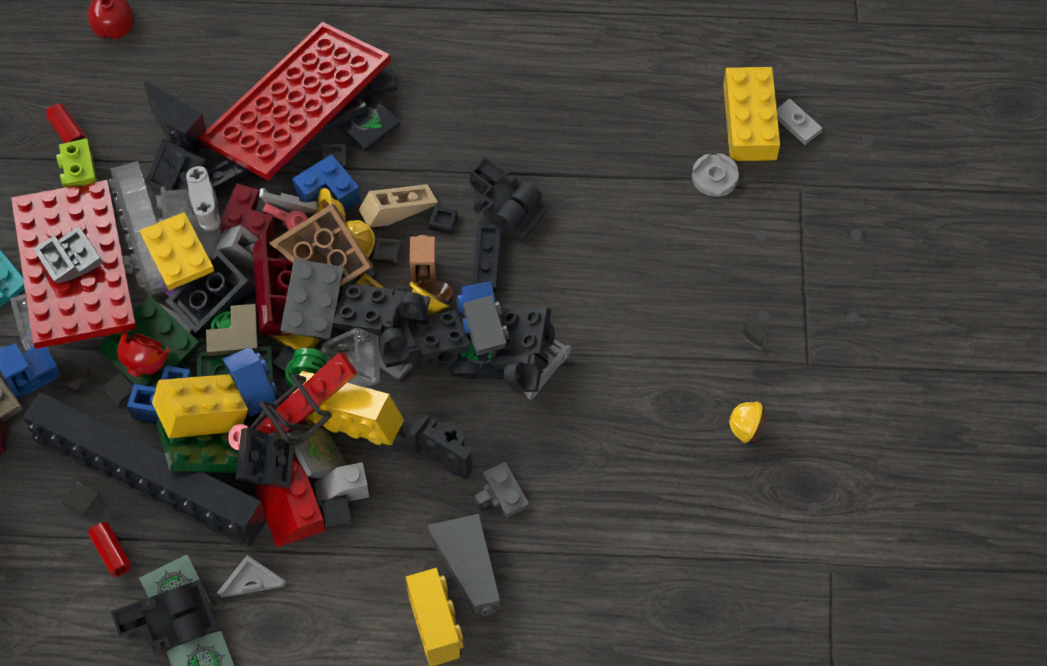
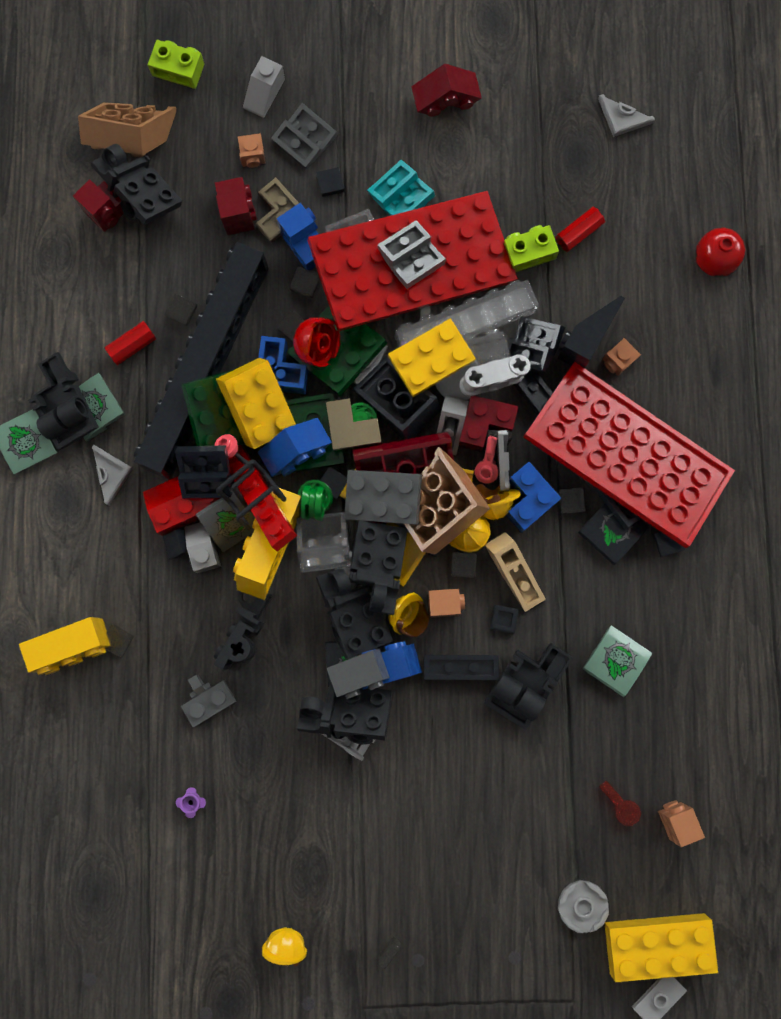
camera: 90 degrees right, 20 degrees up
dark grey slope [428,514,500,616] -> none
none -> medium lavender plate [176,787,206,818]
none -> sand green slope [583,625,652,697]
none -> clear red plate [599,780,641,826]
none -> nougat bracket [602,338,641,376]
none -> nougat brick [658,800,705,847]

